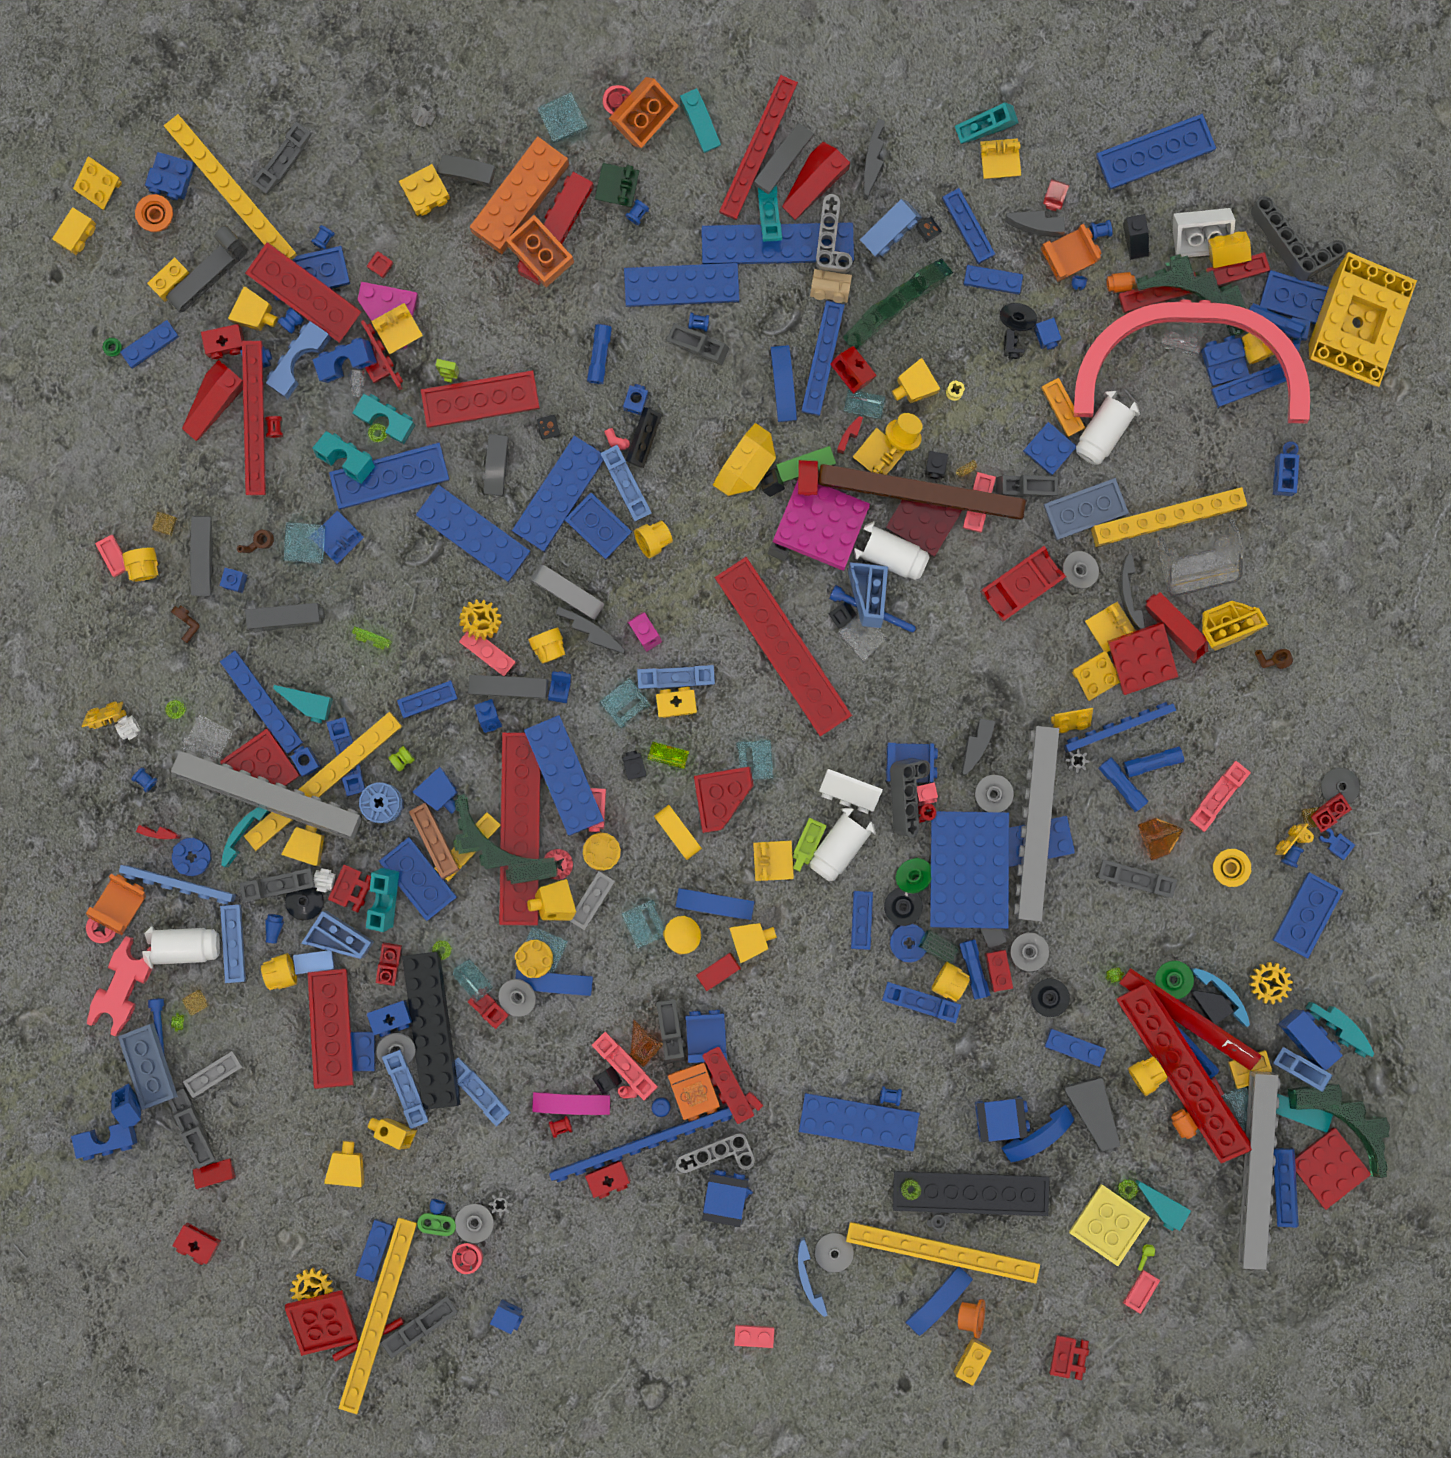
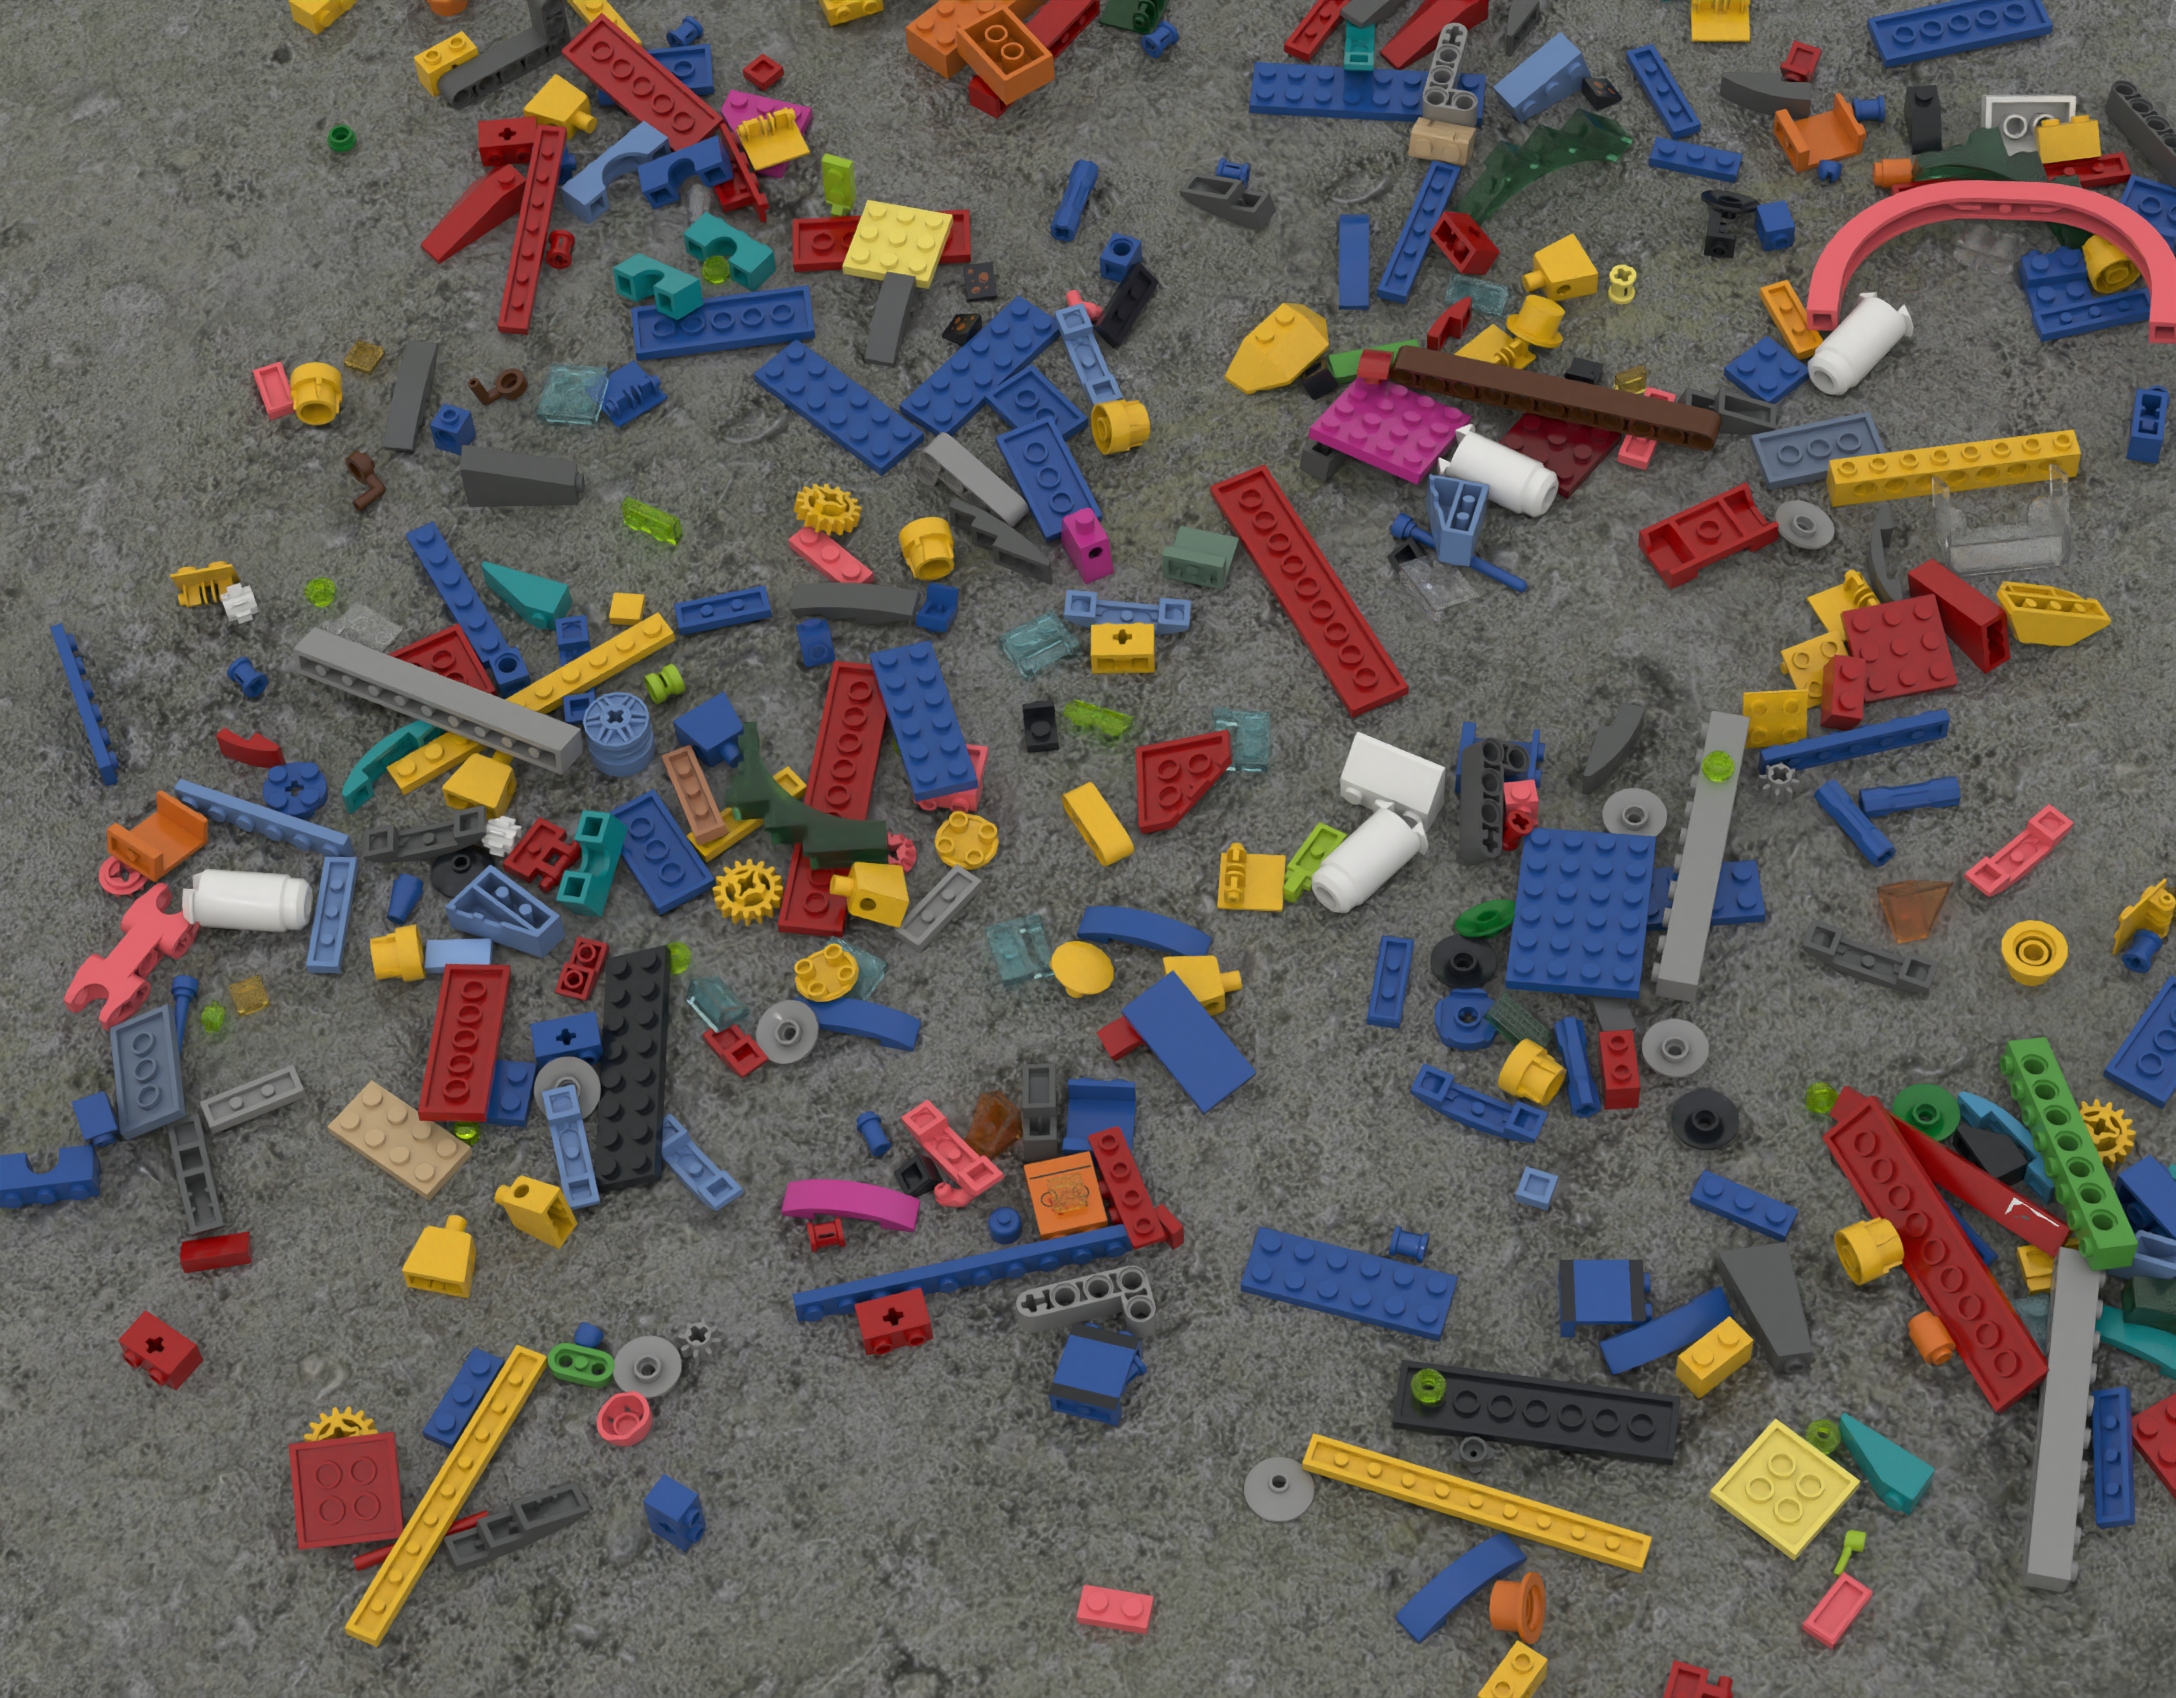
camera: 10 degrees right, 30 degrees down
blue plate [120,320,179,369] -> none
blue wheel [277,308,304,334] -> none
blue plate [624,263,739,307] -> none
medium blue slope [798,1237,828,1317] -> none
reddish brown plate [1255,649,1293,669] -> none
none -> blue plate [50,623,120,786]
none -> tan plate [327,1080,473,1201]
none -> yellow tile [609,593,646,625]
none -> yellow gear [713,859,784,926]
none -> light yellow plate [842,200,953,289]
none -> blue pin [856,1111,892,1156]
none -> black slope [942,313,982,346]
none -> blue plate [995,415,1103,543]
none -> blue tile [1121,971,1256,1115]
none -> sand green bracket [1162,526,1239,590]
none -> medium blue plate [1515,1166,1558,1211]
none -> yellow brick [1675,1316,1753,1399]
none -> clear neon green plate [1702,750,1735,782]
none -> red brick [1820,654,1866,731]
none -> bright green brick [1999,1037,2139,1271]

